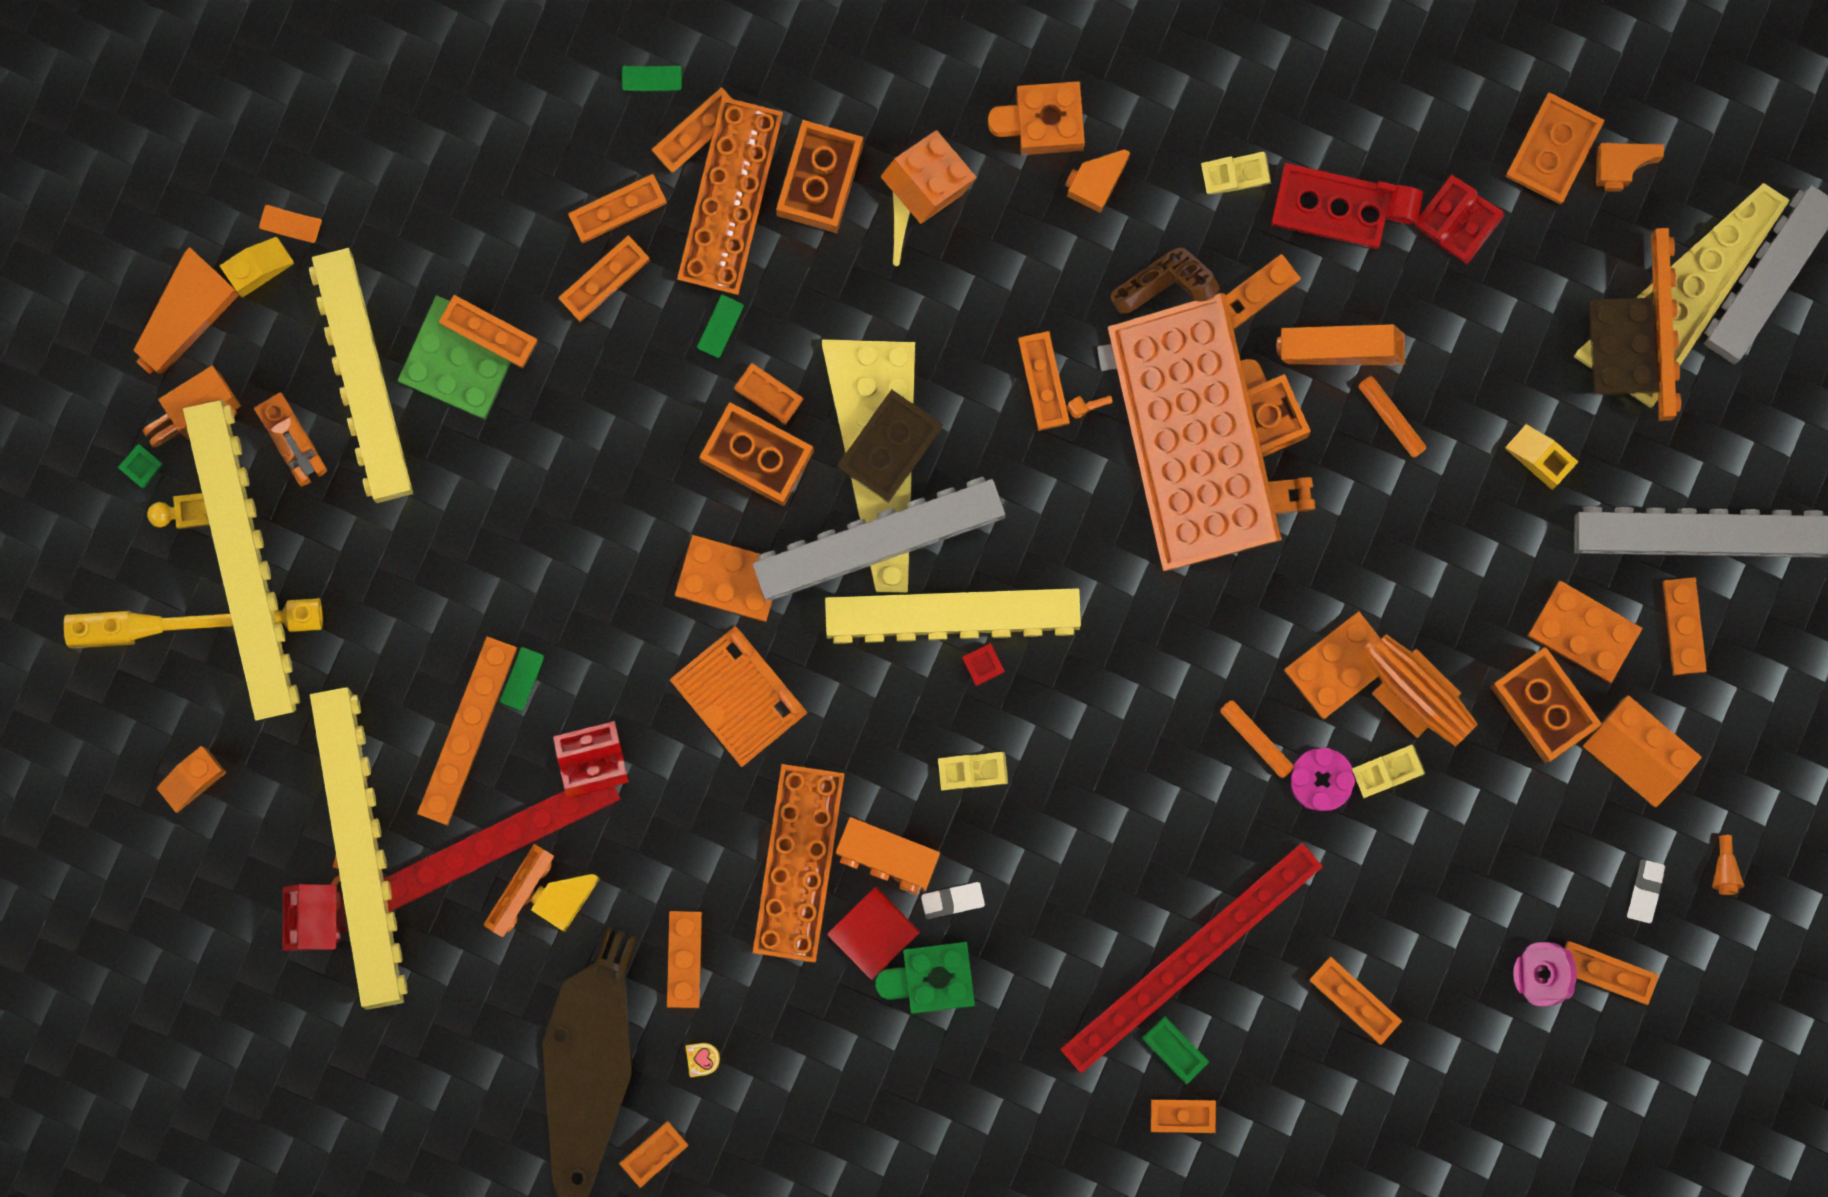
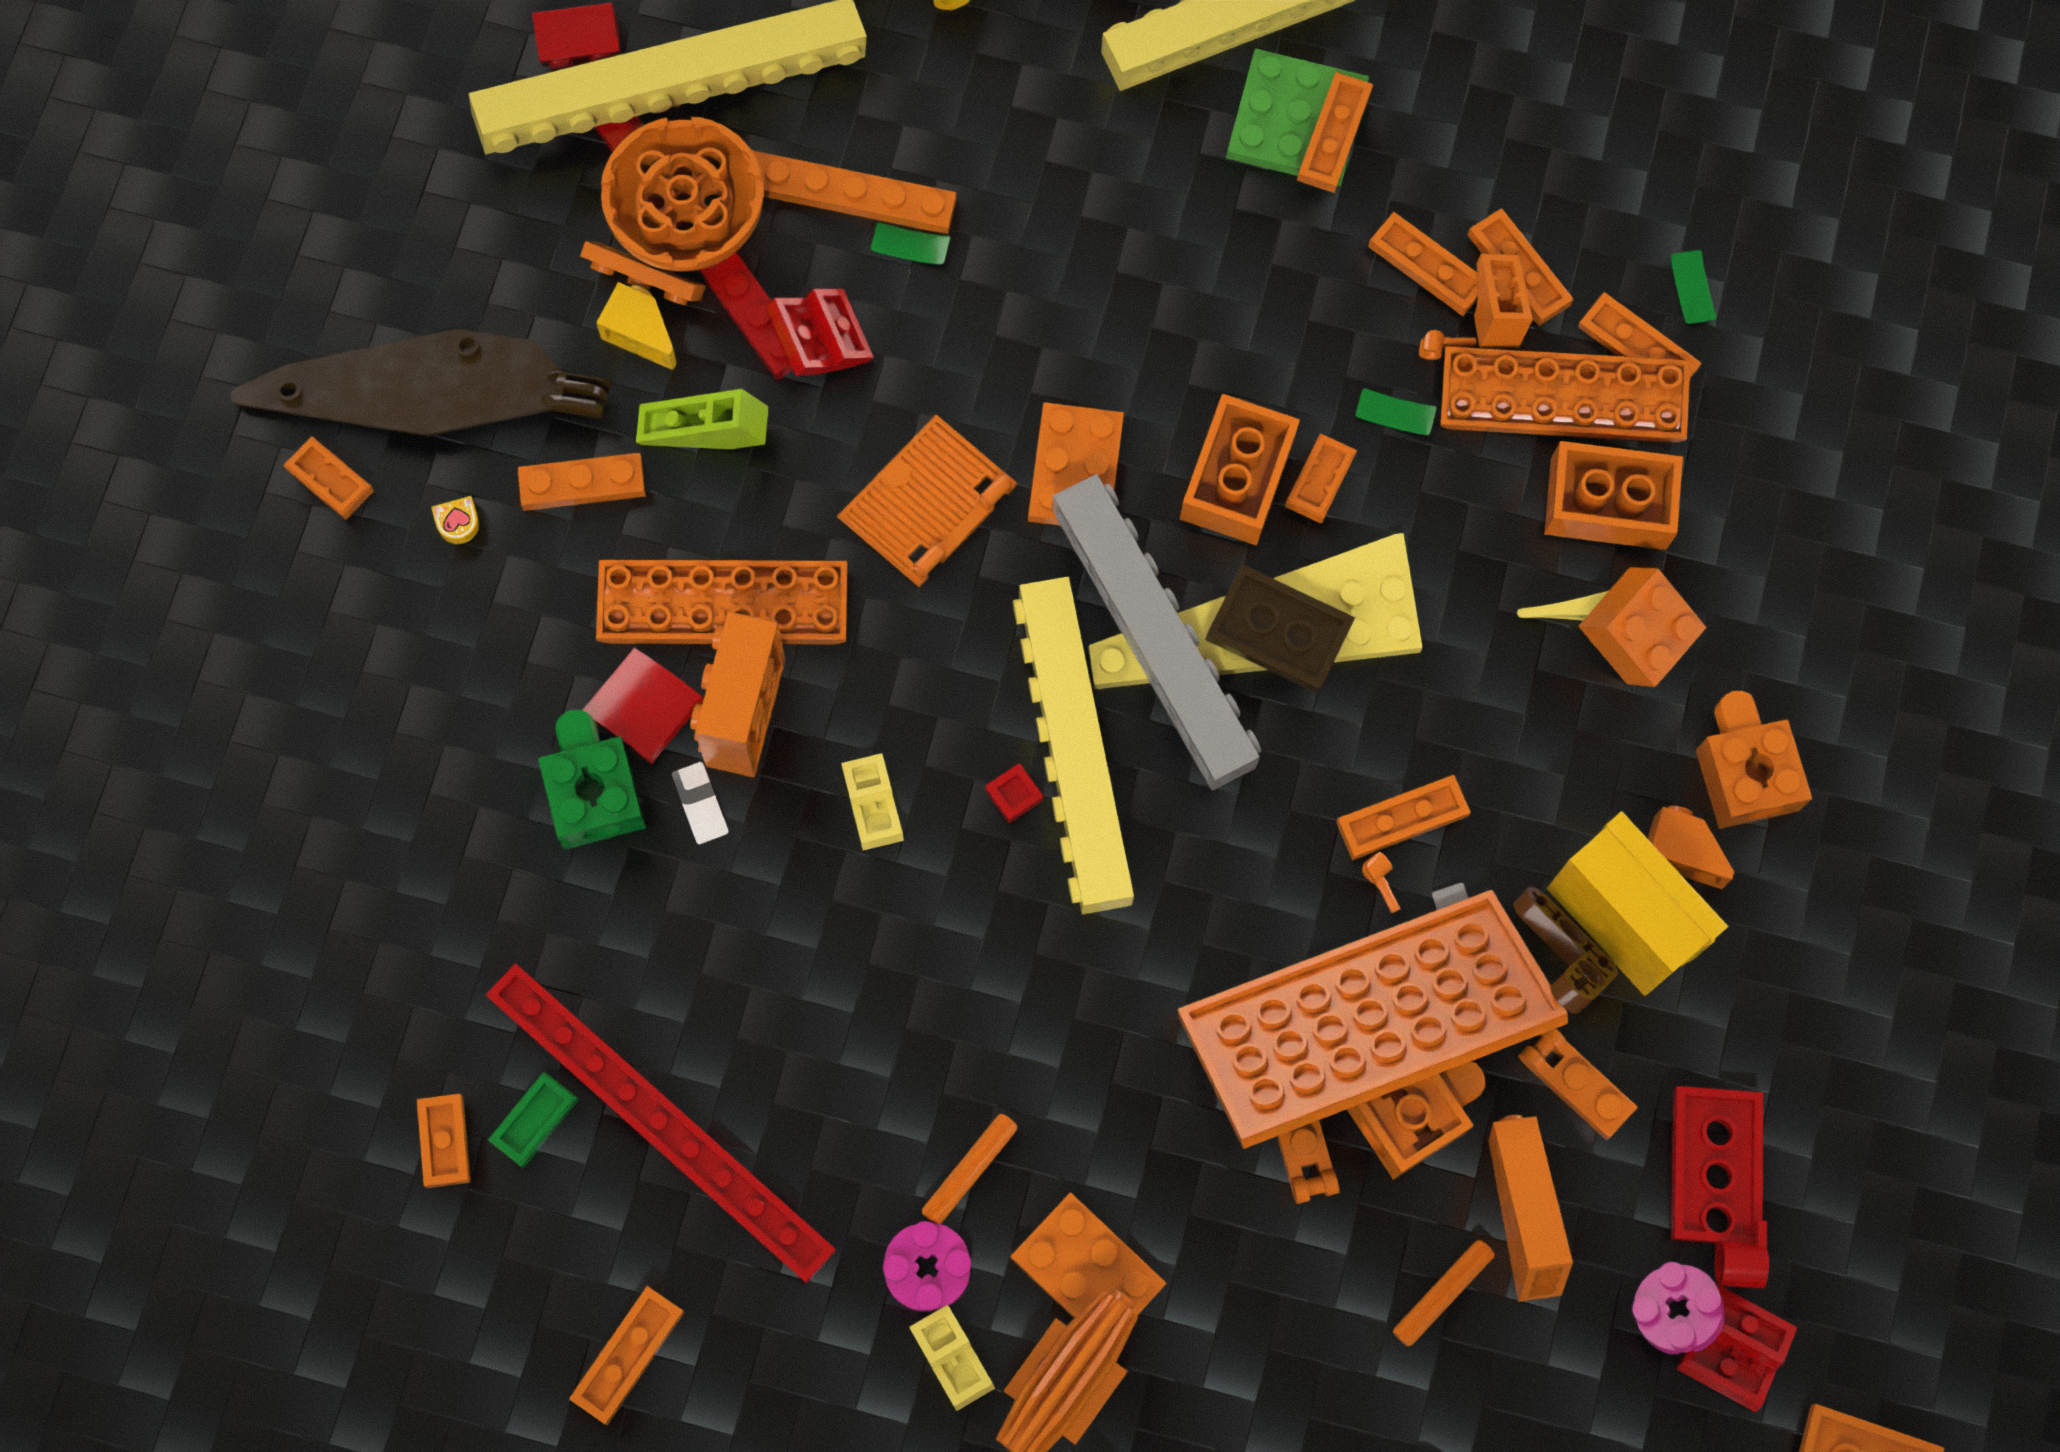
camera: 80 degrees right, 10 degrees down
light yellow slope [1201,152,1272,194] -> none
none -> orange brick [601,116,764,271]
none -> lime slope [636,389,768,449]
none -> orange hand [1419,330,1476,360]
none -> orange arch [1474,254,1533,349]
none -> yellow container [1547,811,1729,996]
none -> dark pink plate [1632,1262,1724,1355]

